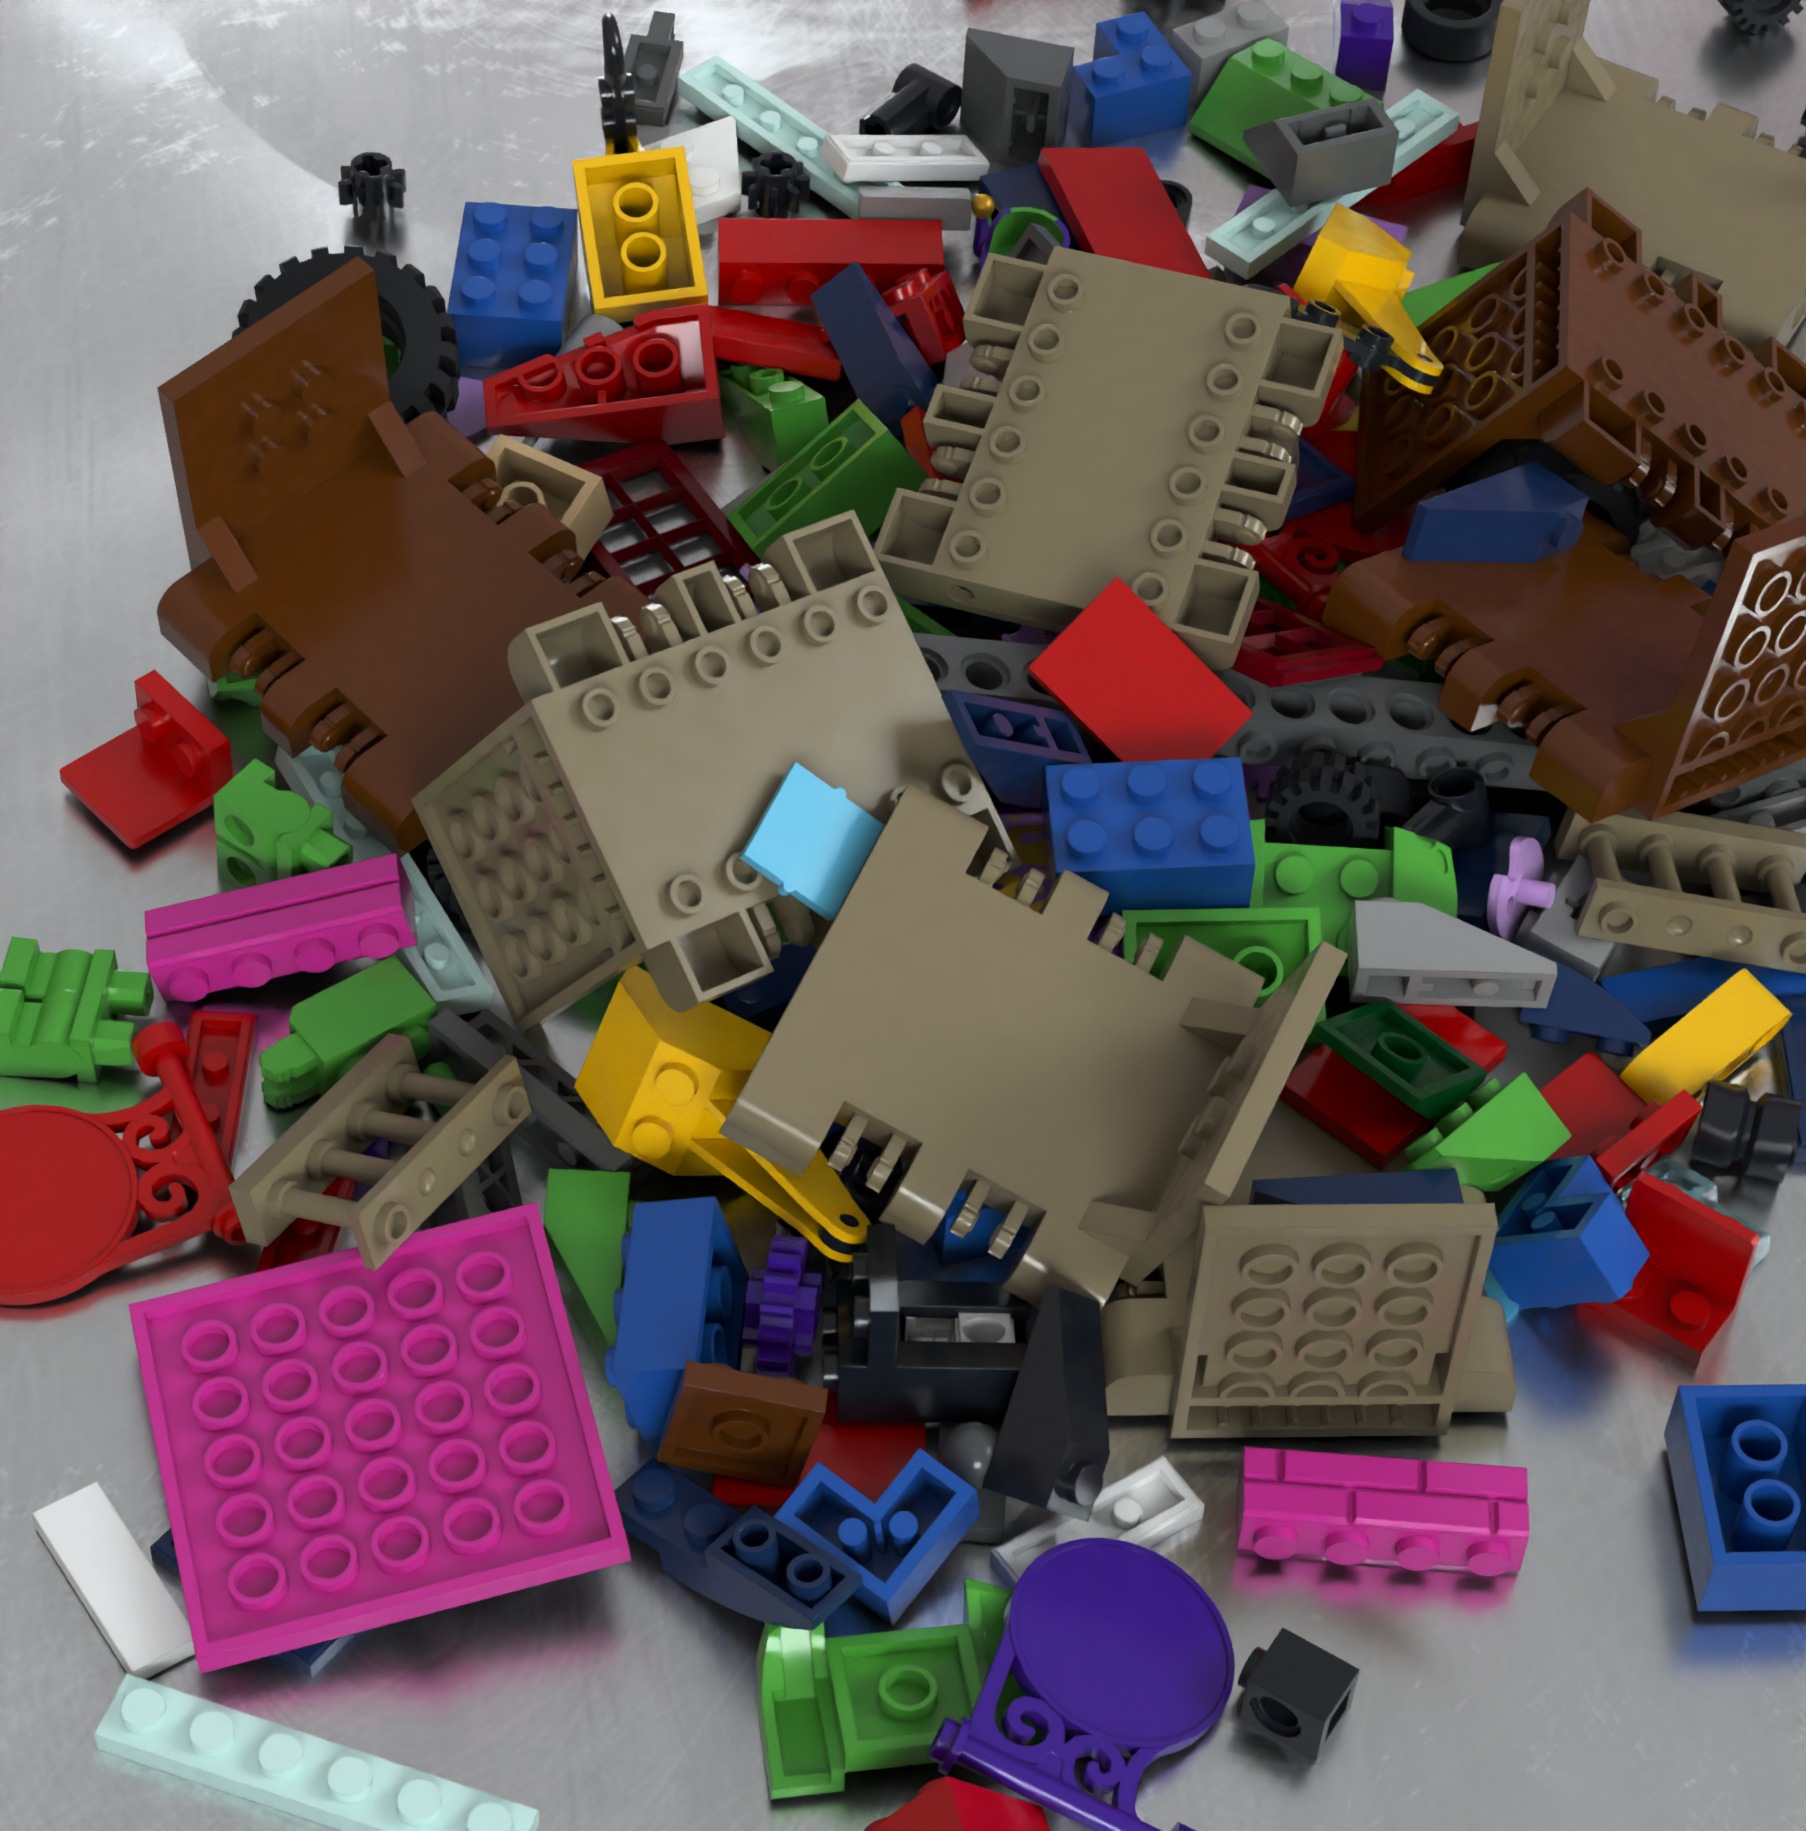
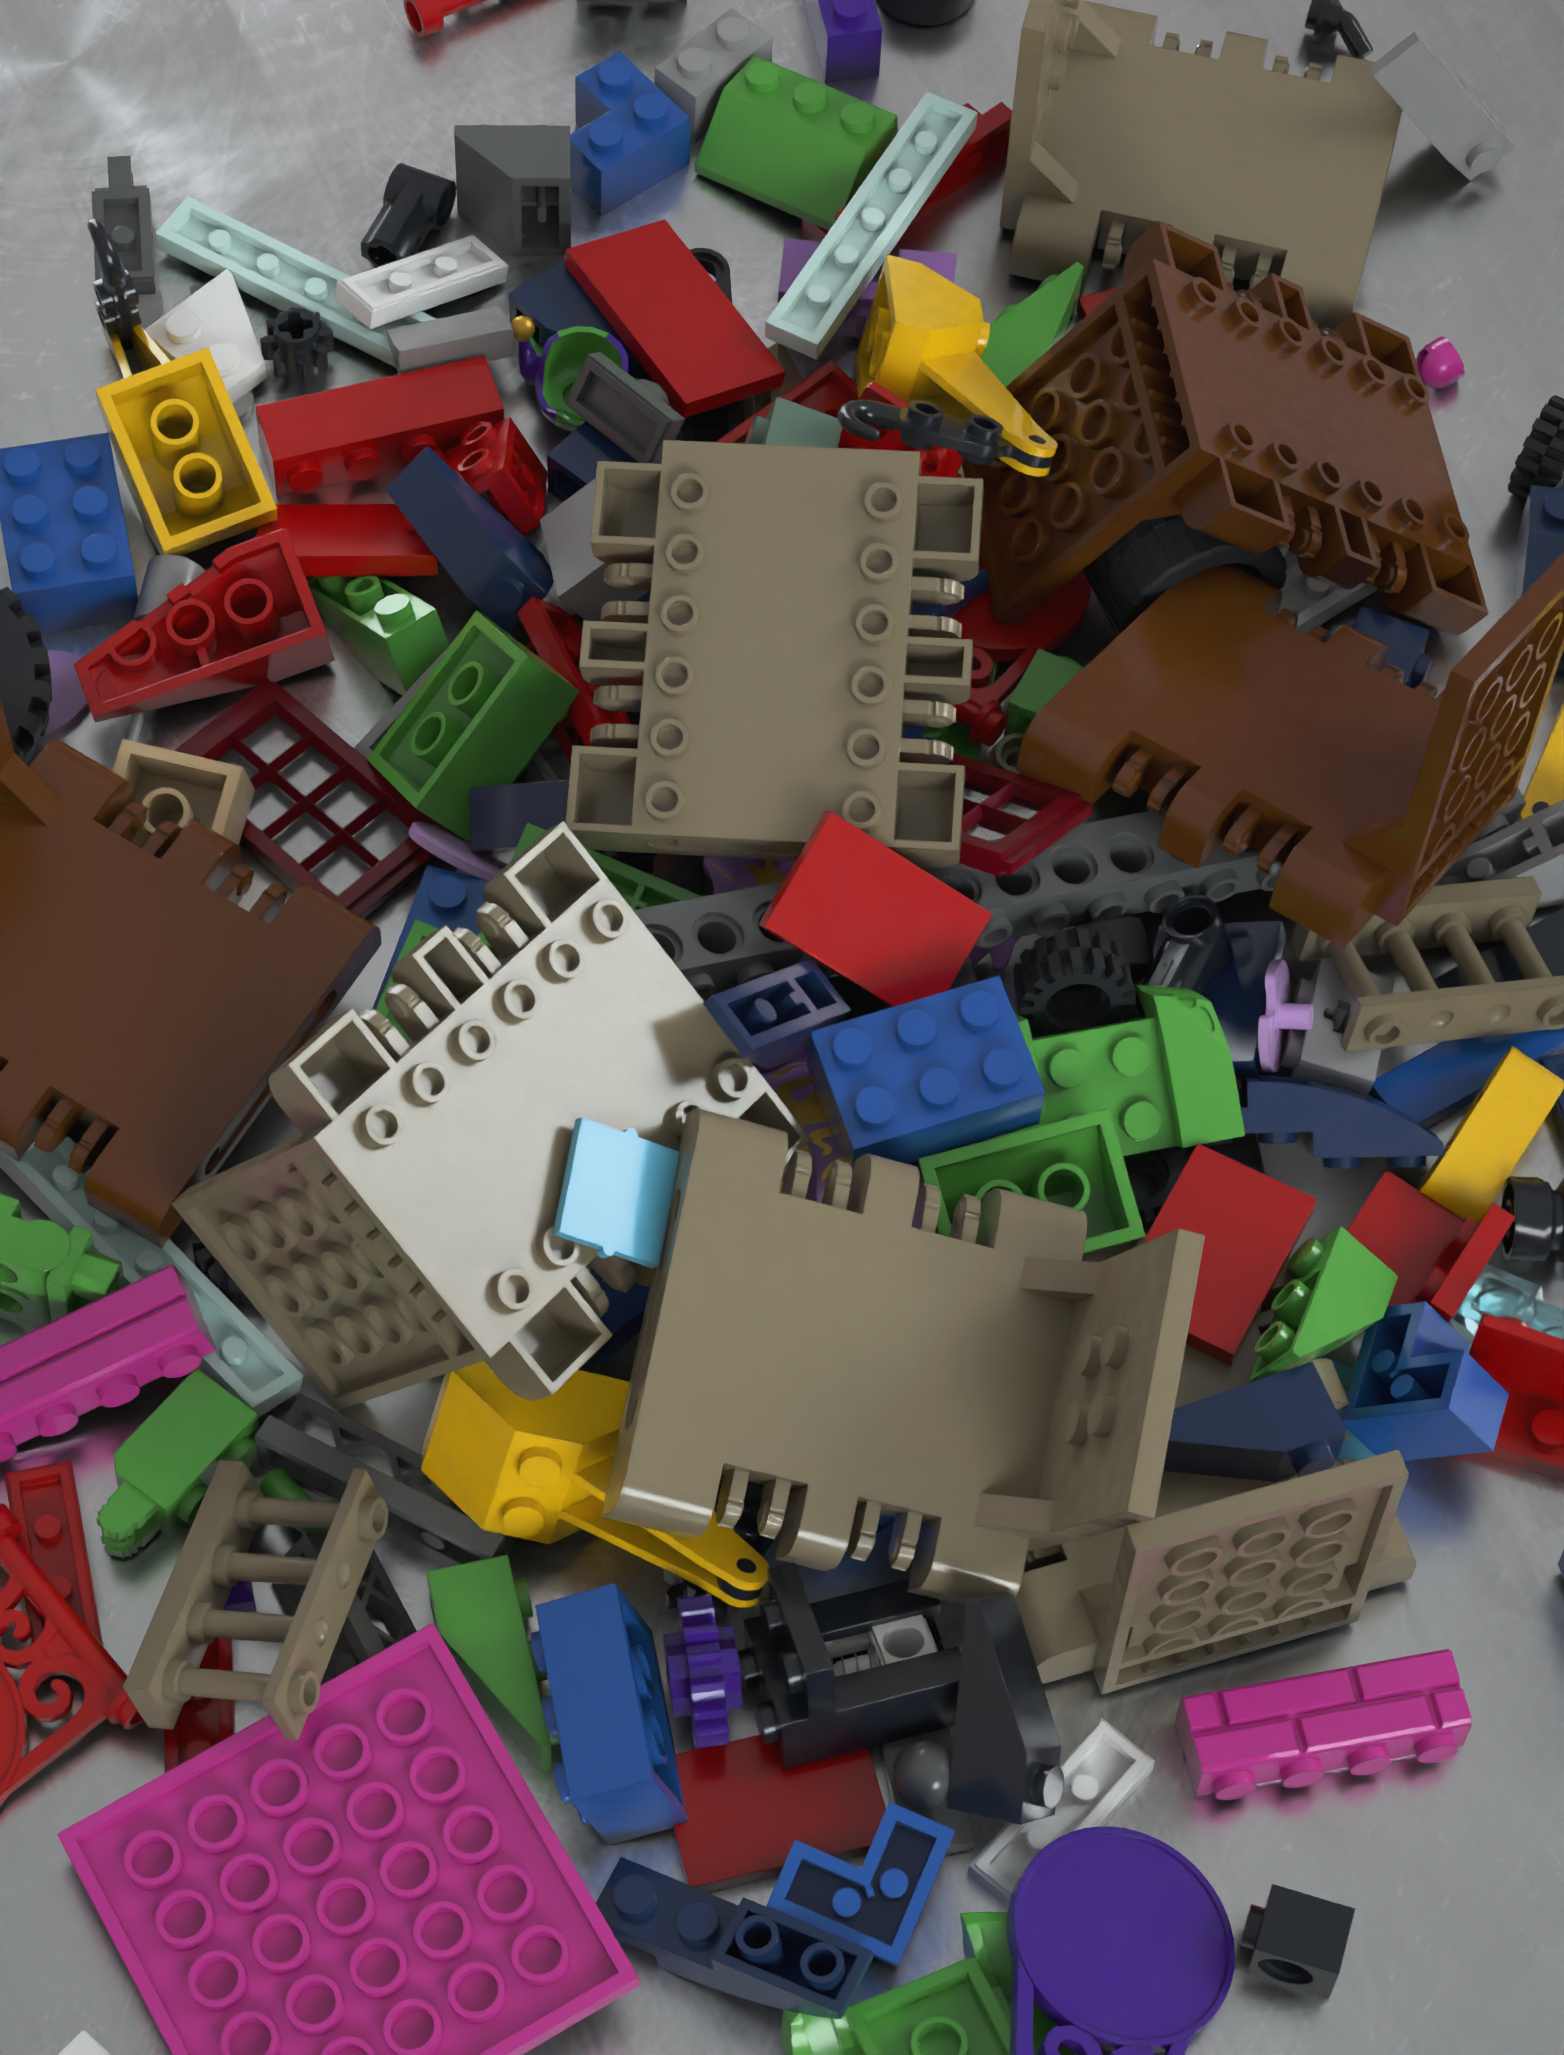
camera: 15 degrees left, 10 degrees up
reddish brown plate [657,1360,828,1489] -> none
dark grey slope [1243,97,1399,208] -> none
dark green slope [1311,998,1488,1123] -> none
light grey slope [1346,897,1557,1008] -> none
dark blue slope [1401,460,1589,563] -> none

